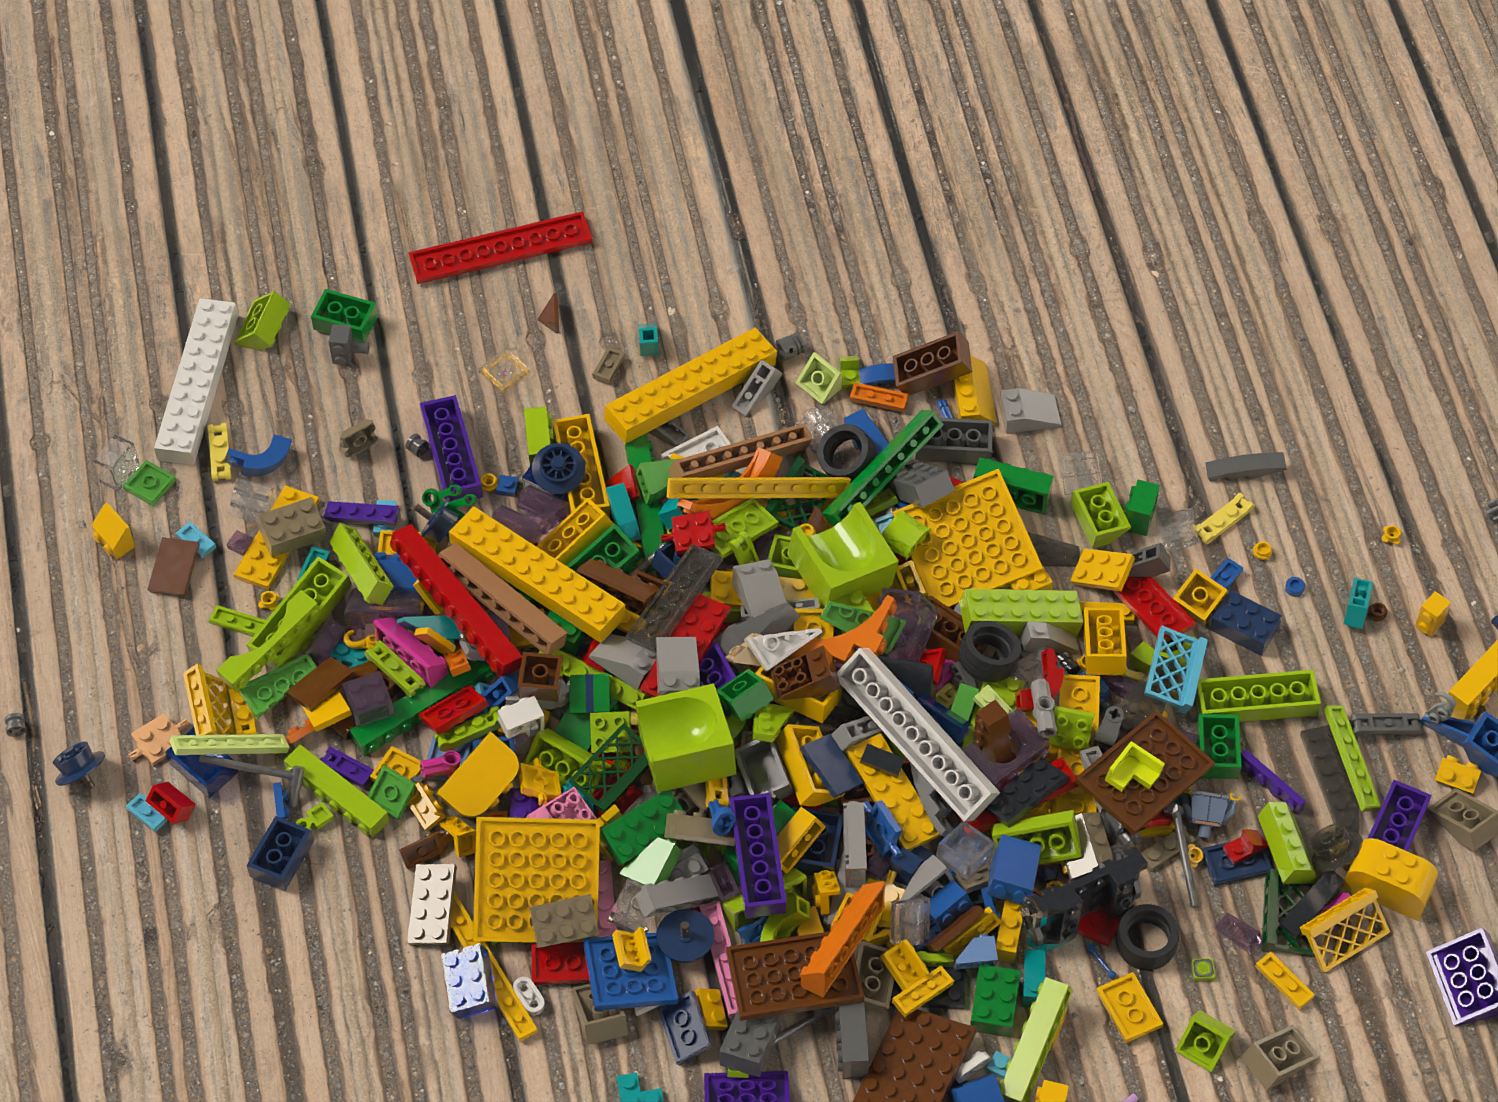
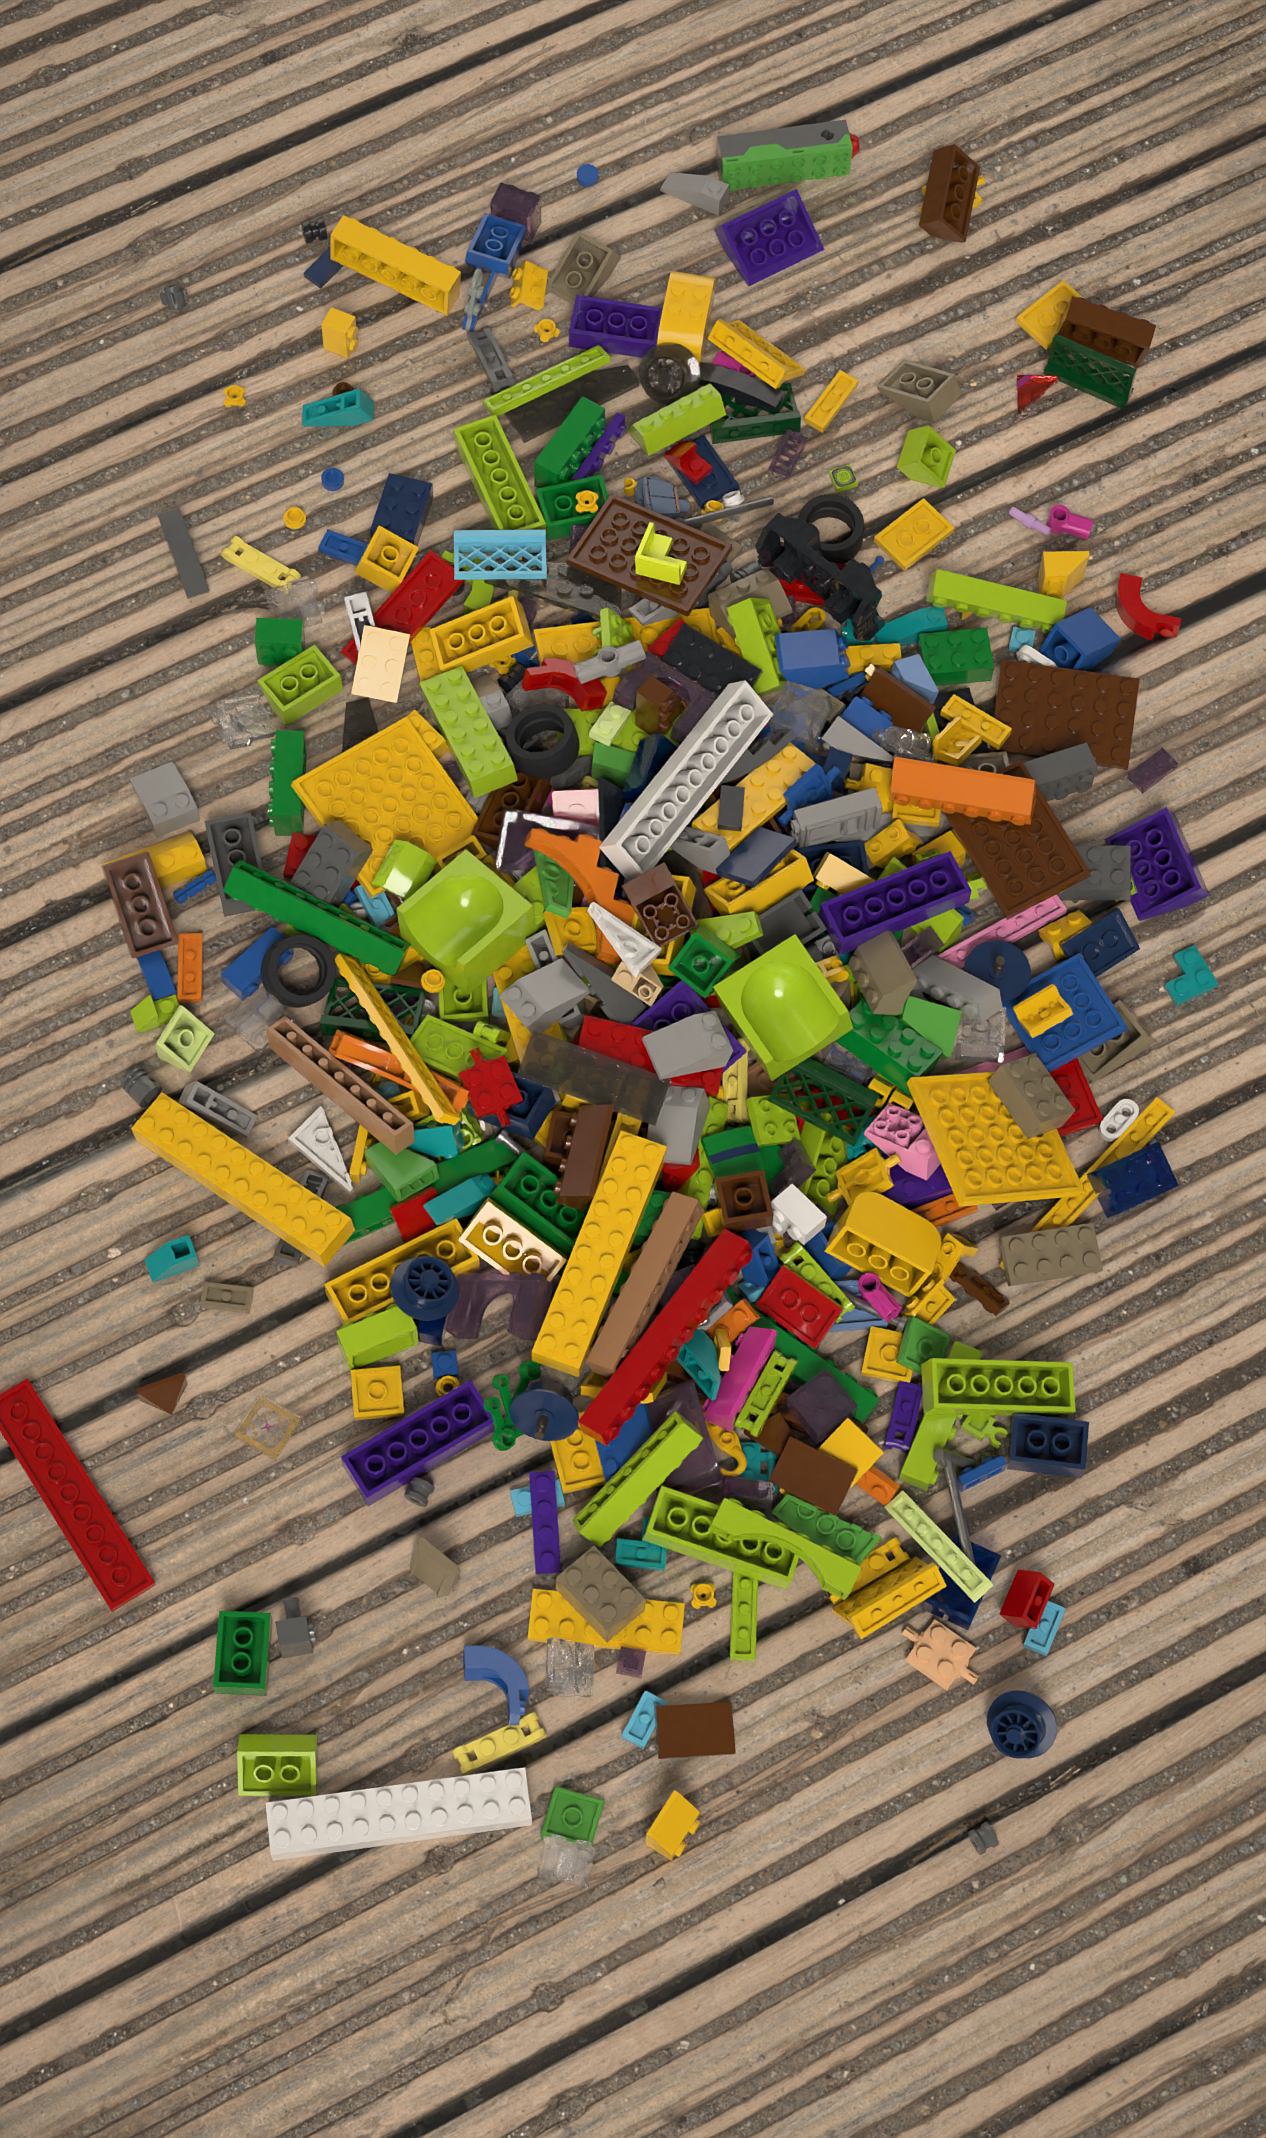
camera: 110 degrees left, 10 degrees up
blue piece [708,799,735,836] -> none
dark grey piece [1094,706,1124,747] -> none
none -> yellow plate [350,1366,404,1421]
none -> yellow plate [534,319,560,342]
none -> green brick [534,396,607,488]
none -> yellow plate [576,490,598,513]
none -> white plate [722,491,745,508]
none -> plate [768,1137,816,1198]
none -> lime brick [921,1358,1076,1417]

